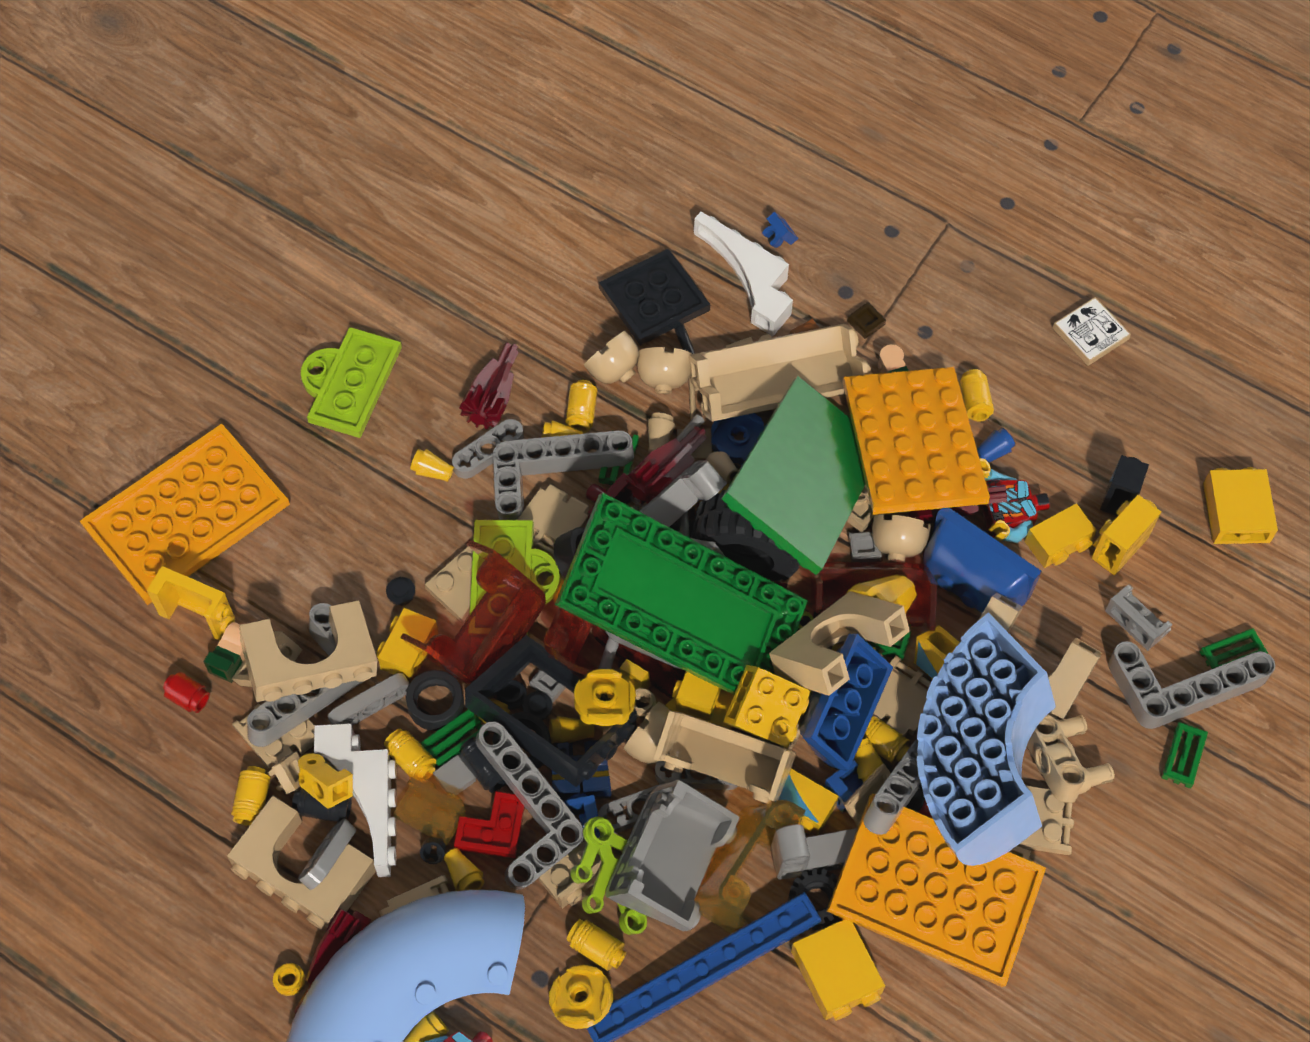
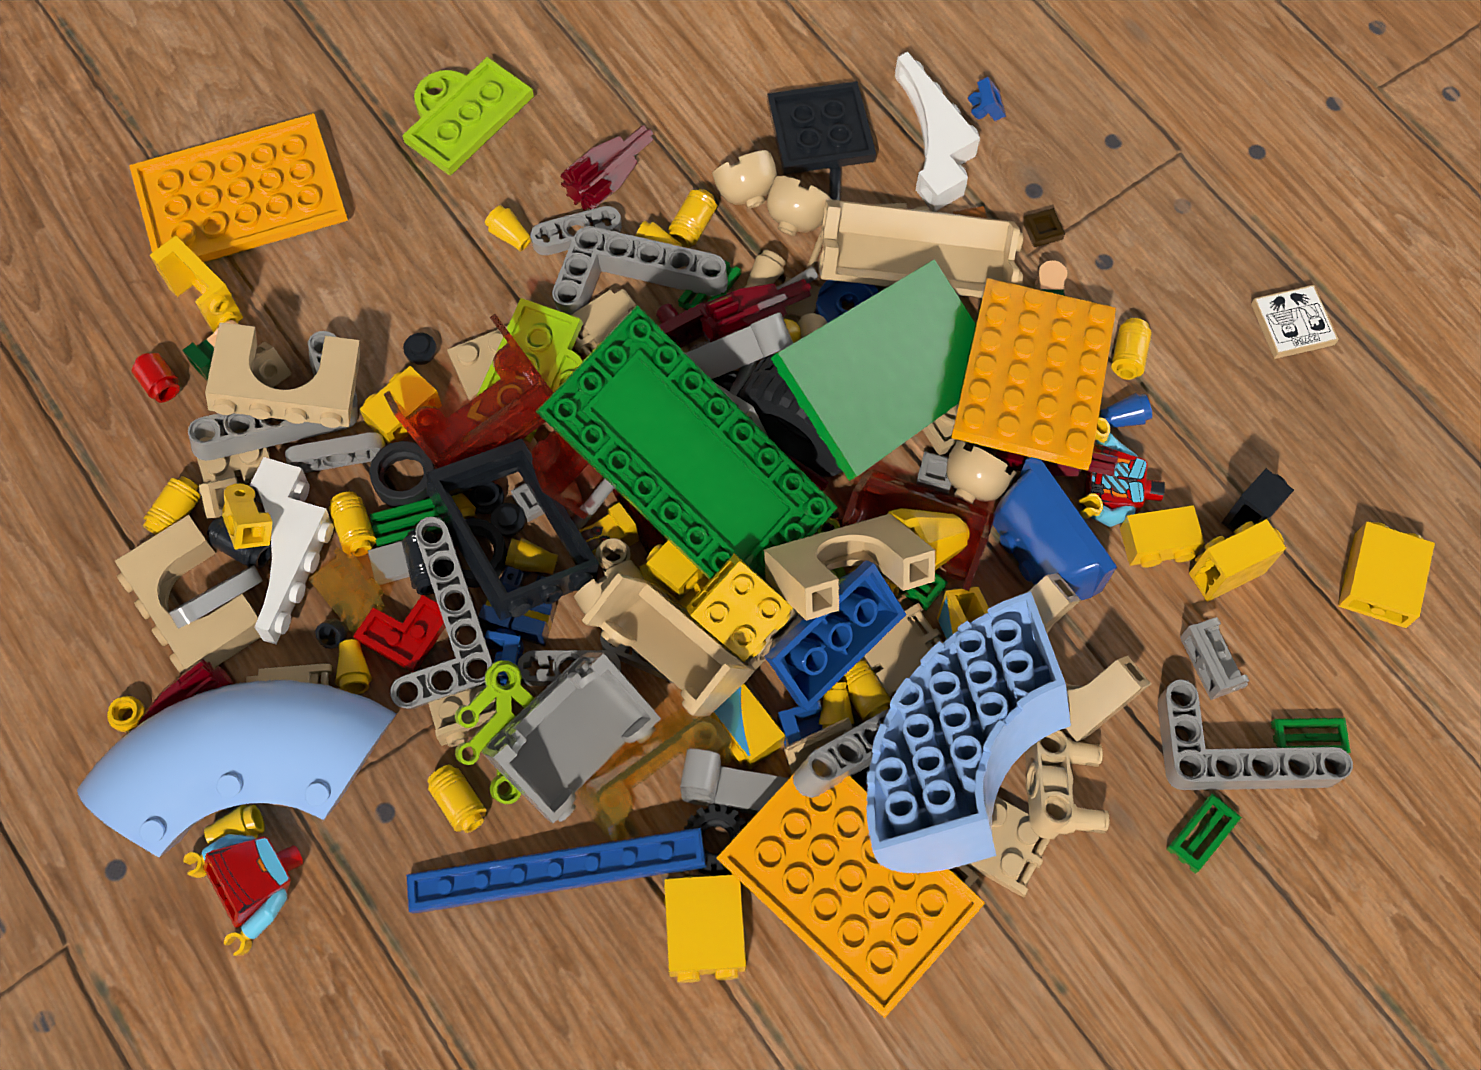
camera: 20 degrees right, 5 degrees up
yellow plate [549,965,613,1029] -> none
yellow plate [574,669,636,726] -> none

